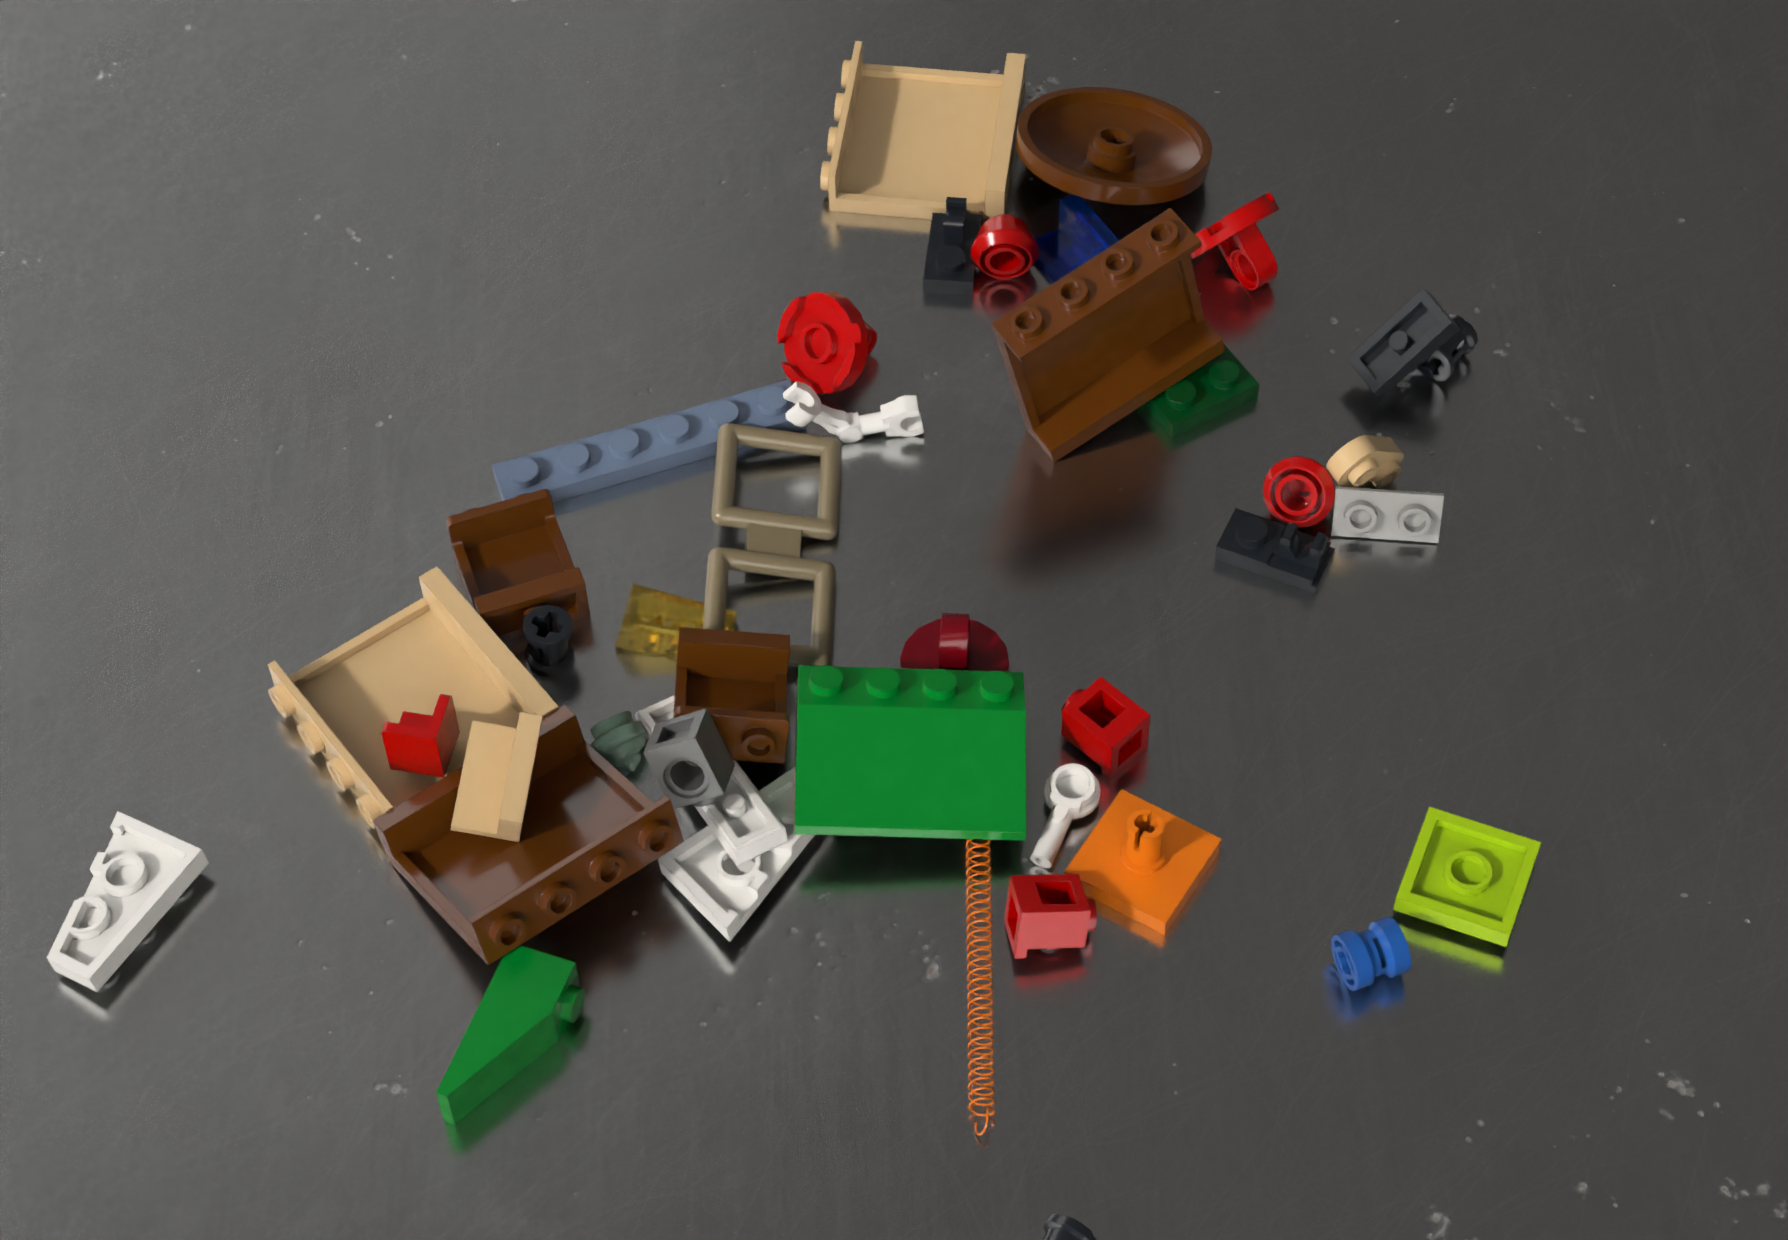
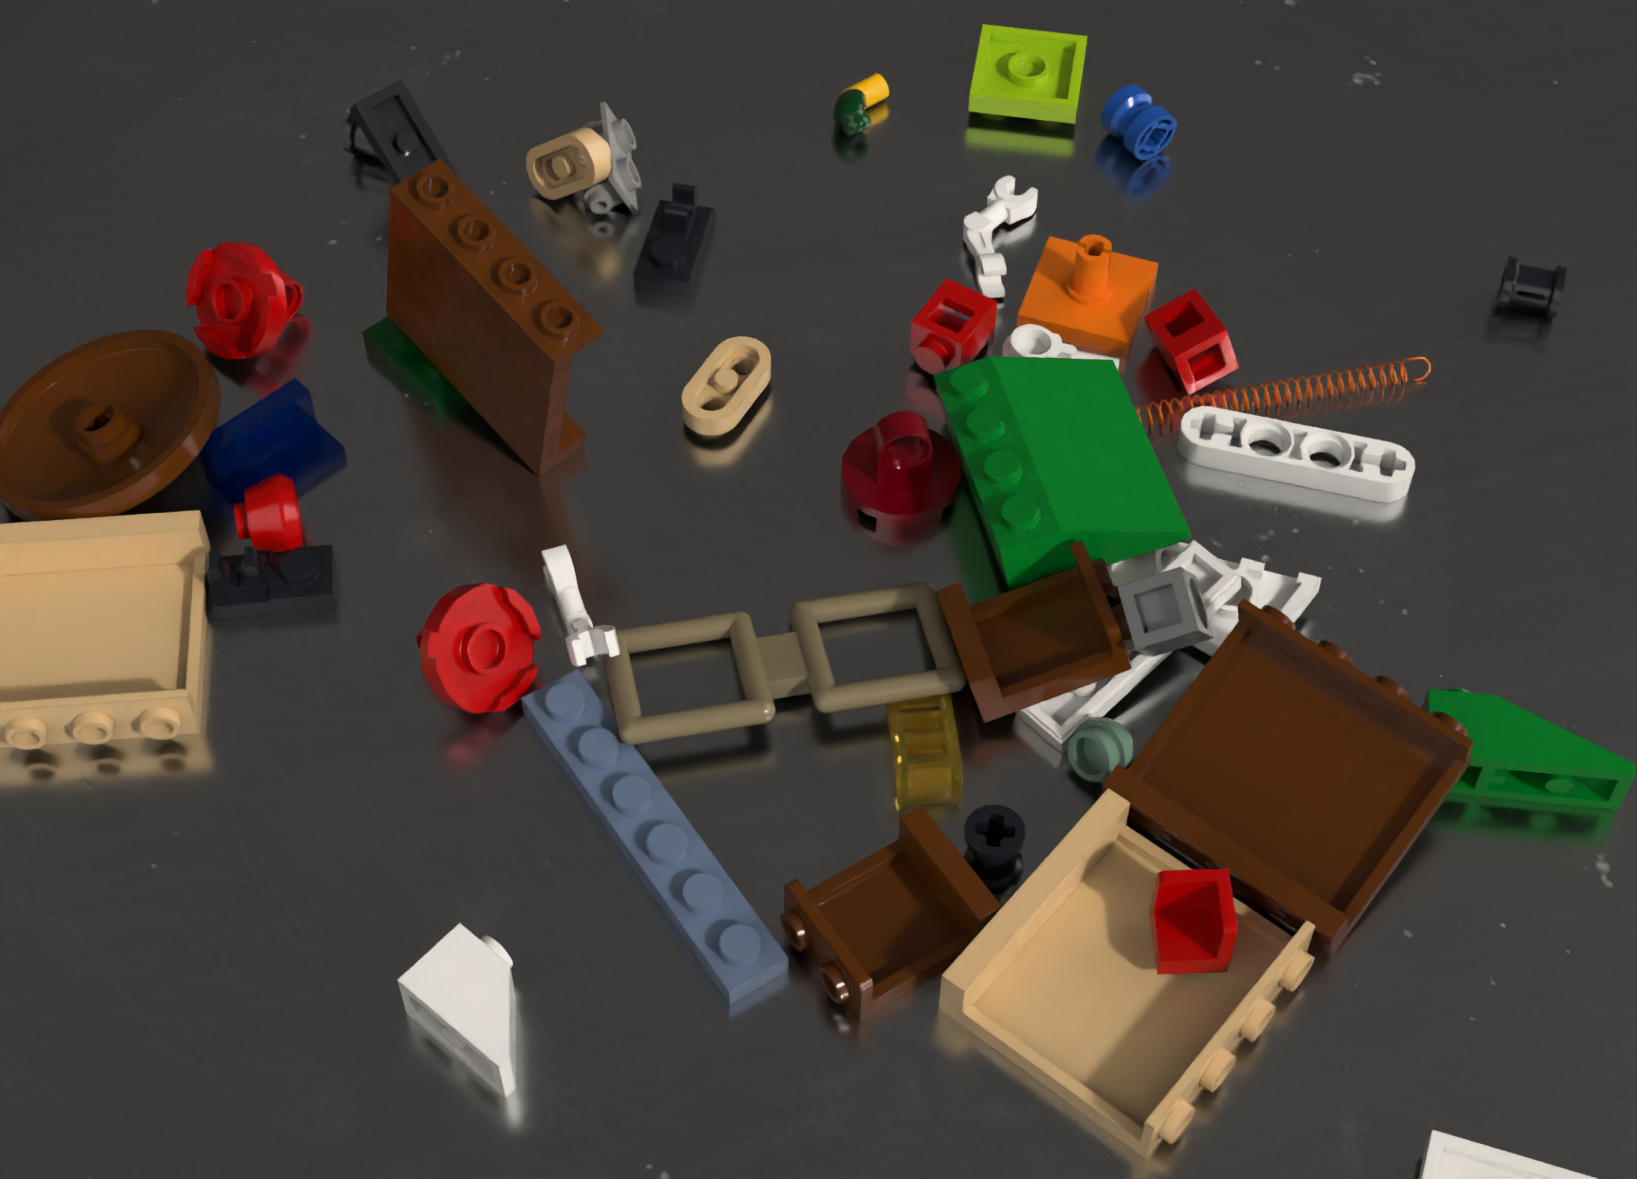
camera: 105 degrees left, 0 degrees up
tan panel [451,712,542,842] -> none
red cone [1263,456,1335,528] -> none
none -> white slope [398,923,516,1098]
none -> tan plate [681,336,771,435]
none -> dark green arm [833,73,889,137]
none -> white piece [963,175,1038,298]
none -> white beam [1177,406,1415,503]

